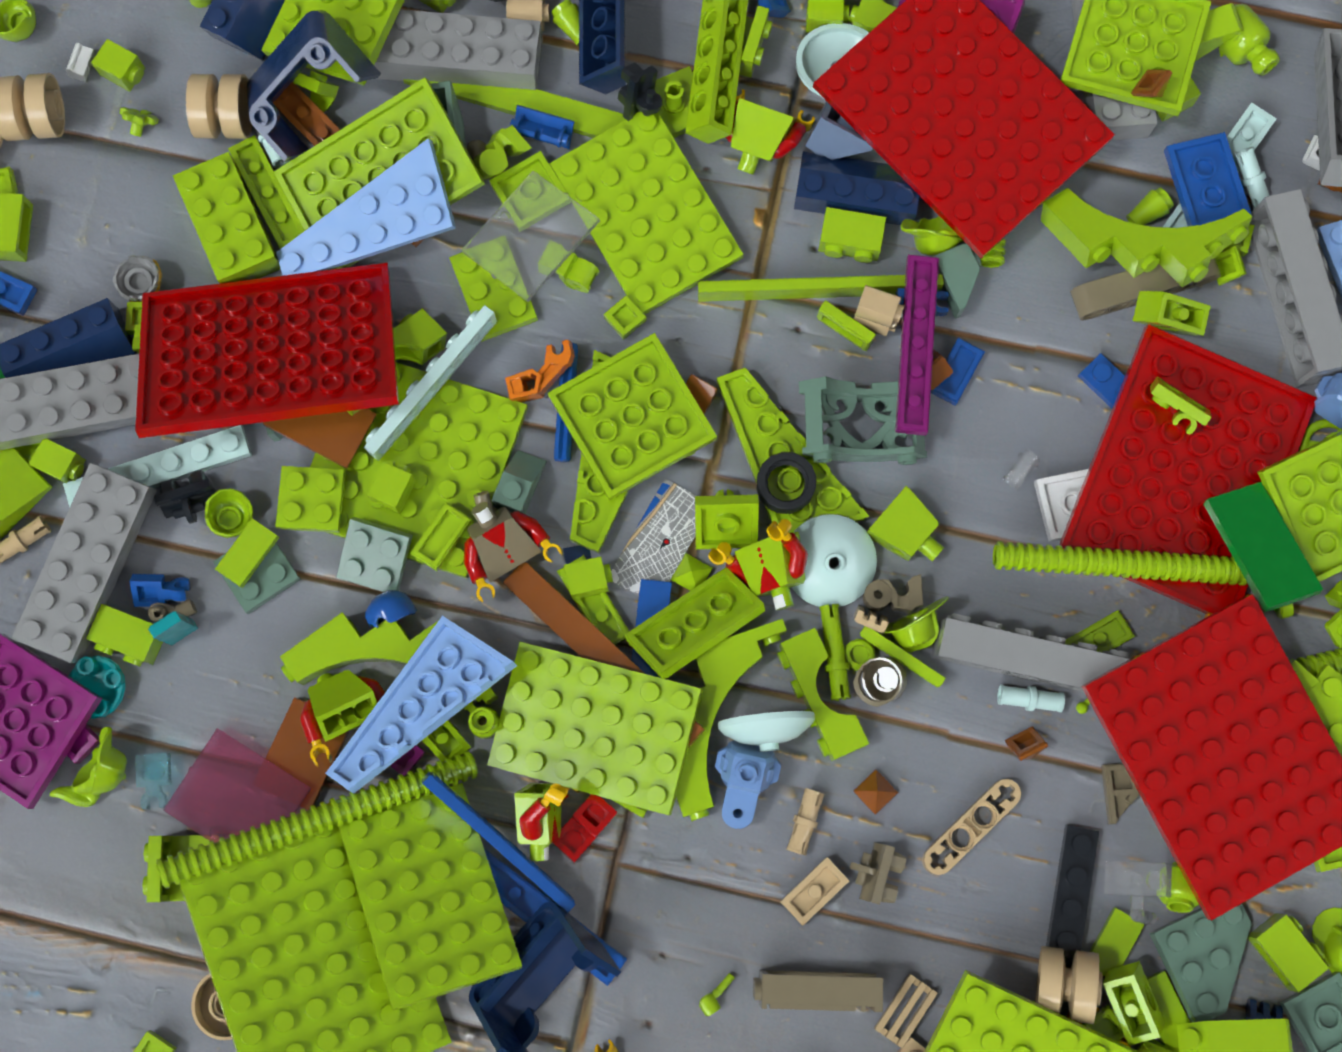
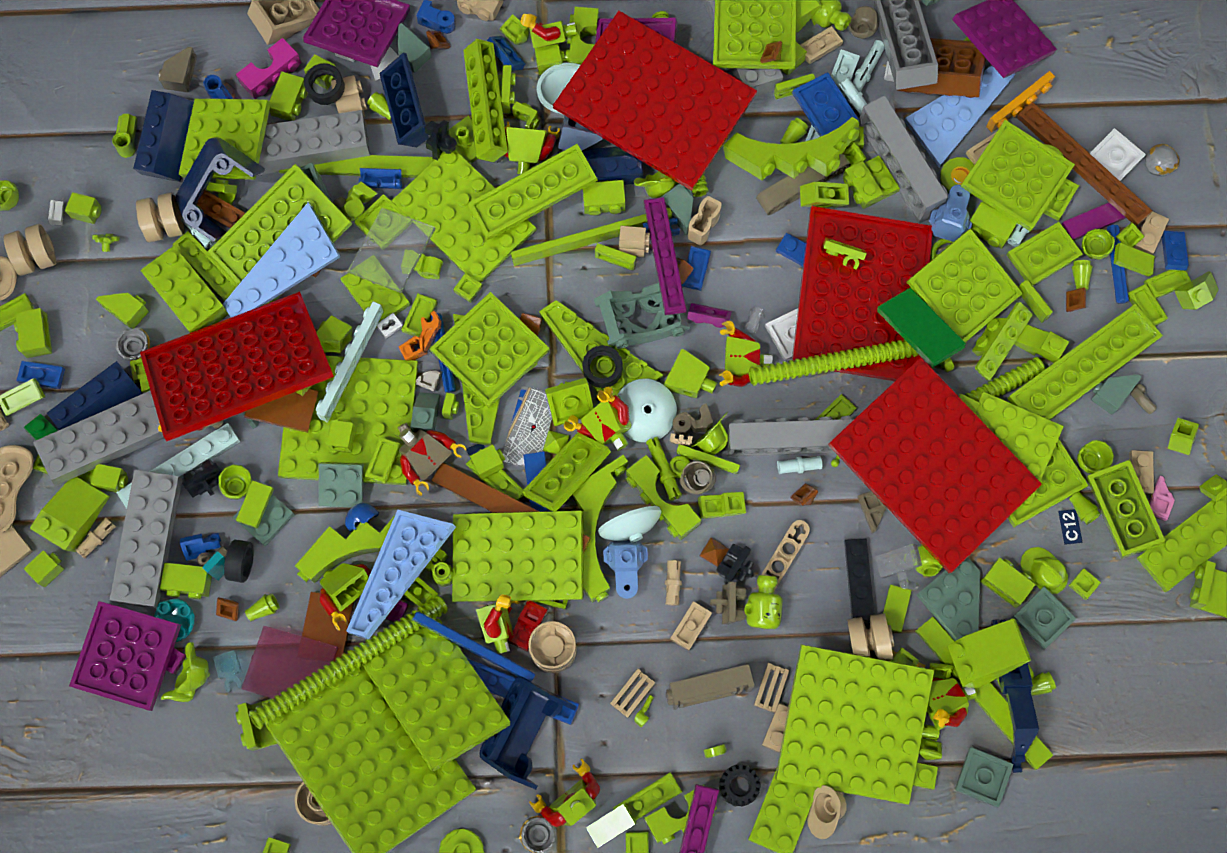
camera: 15 degrees left, 5 degrees down
lime plate [275,466,346,533] -> none
lime brick [1103,961,1165,1046] -> none
none -> lime slope [96,293,149,329]
none -> dark orange slope [216,597,239,621]
none -> black tyre [224,539,254,583]
none -> lime cone [245,593,280,622]
none -> white piece [377,313,403,339]
none -> lime tile [401,293,438,337]
none -> tile [416,369,442,392]
none -> lime plate [442,392,459,420]
none -> lime plate [468,144,598,240]
none -> lime bracket [512,101,540,130]
none -> tan wheel [529,621,577,673]
none -> tan tile [610,669,655,718]
none -> magenta plate [687,303,732,328]
none -> tan brick [688,196,721,246]
none -> lime slope [698,492,746,519]
none -> black hips [716,544,755,584]
none -> torso [719,321,772,387]
none -> lime piece [744,575,783,629]
none -> lime tile [774,74,815,100]
none -> tan plate [800,26,843,64]
none -> lime plate [843,156,900,209]
none -> dark tan hair [849,6,879,39]
none -> light aqua pin [852,40,885,91]

